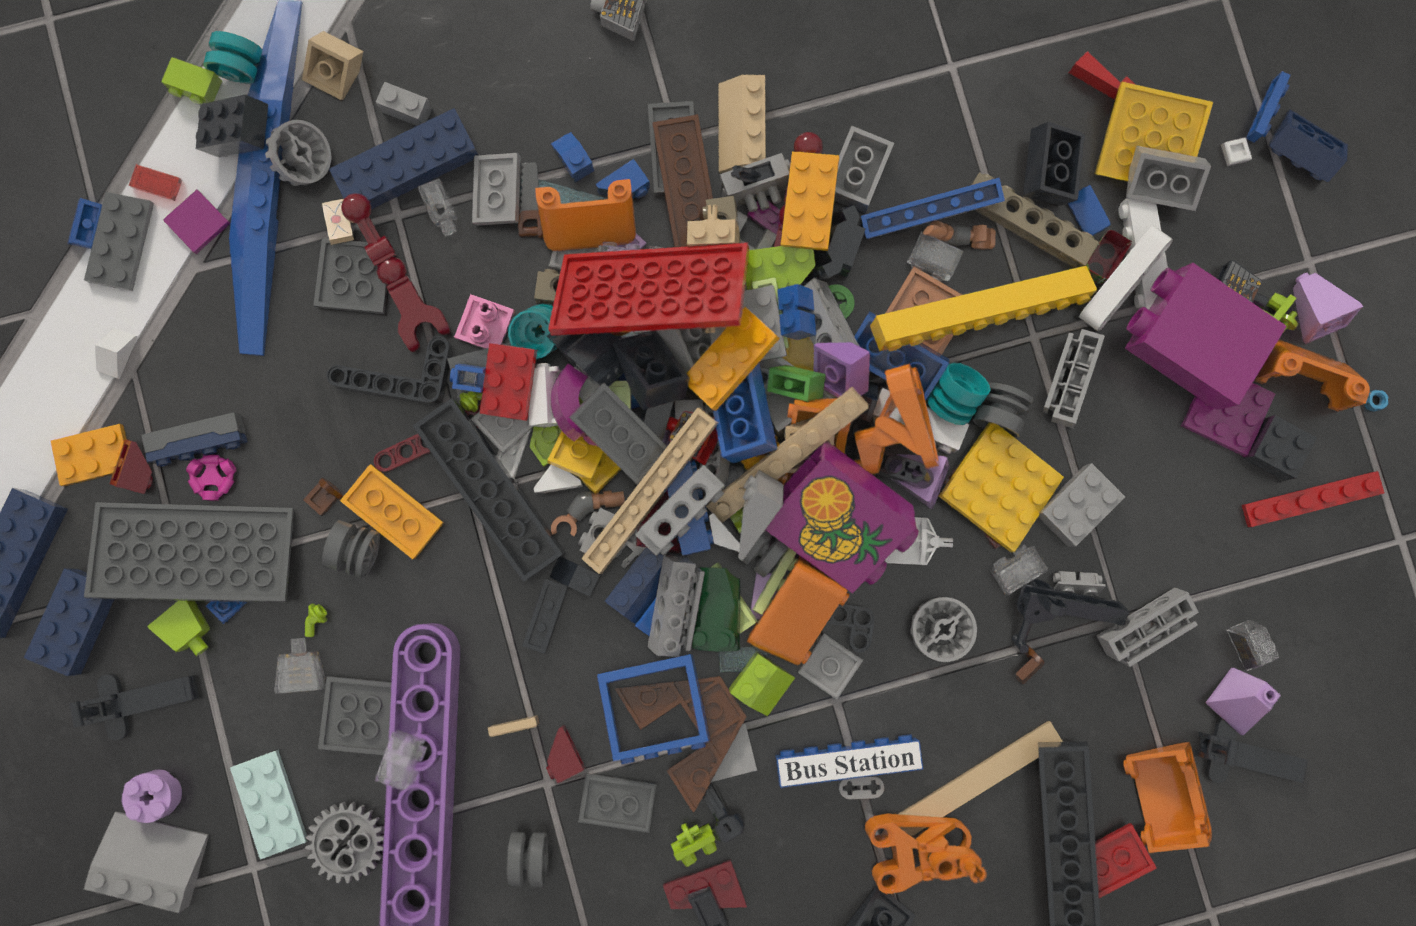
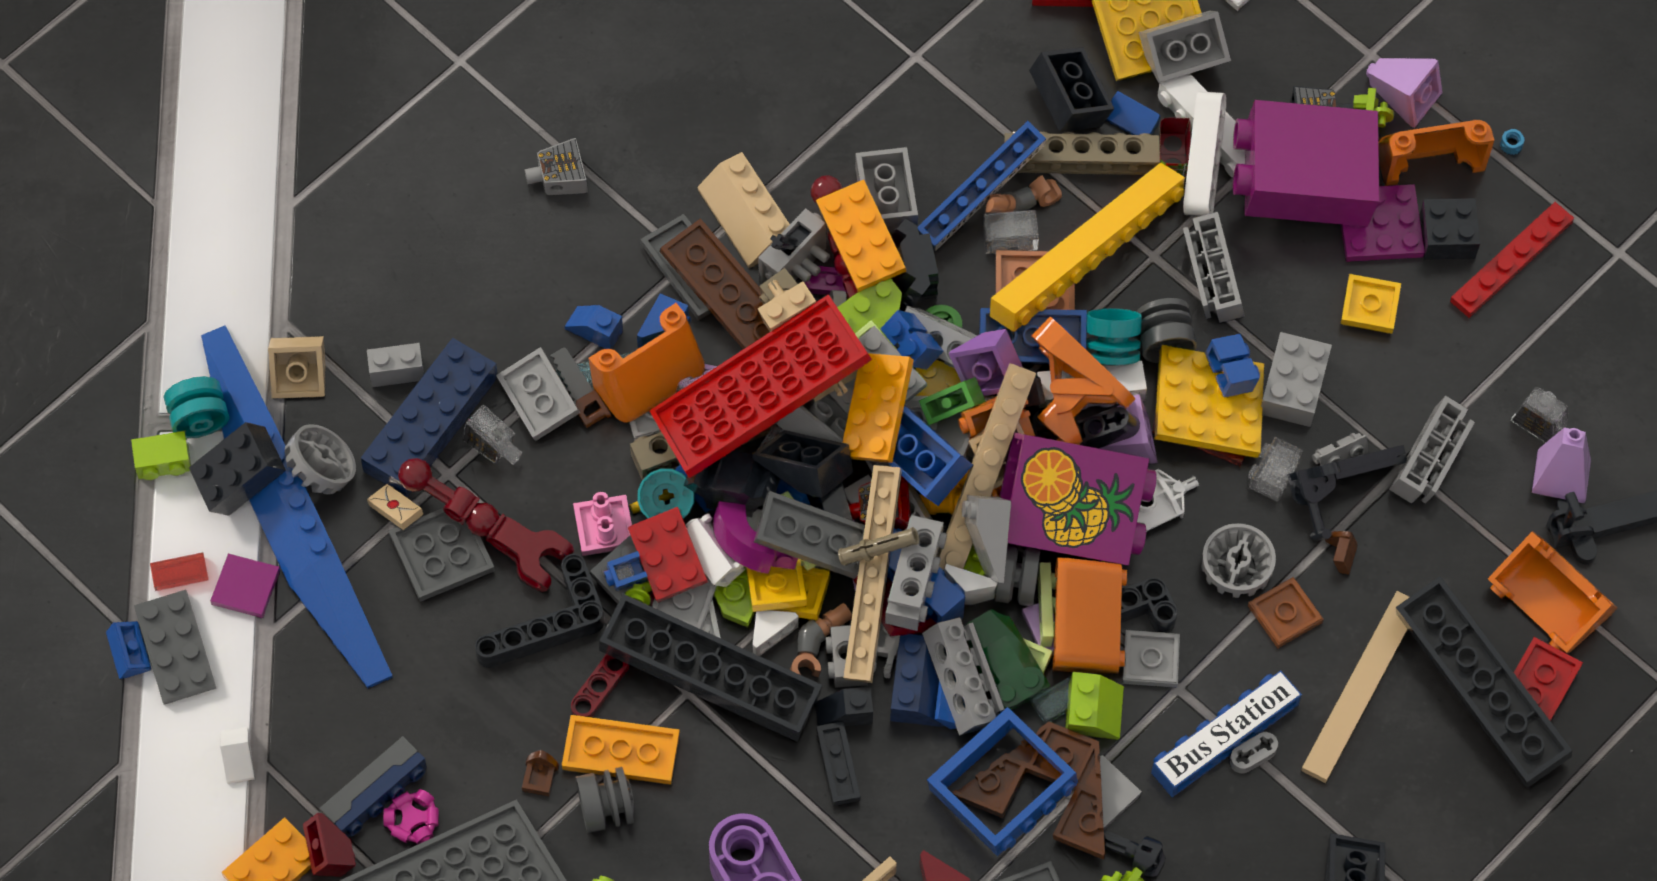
camera: 25 degrees left, 20 degrees down
orange connector [865,814,986,894] -> none
none -> dark tan pin [838,527,919,566]
none -> blue piece [1205,334,1260,397]
none -> dark orange tile [1248,577,1324,648]
none -> yellow plate [1341,274,1401,334]

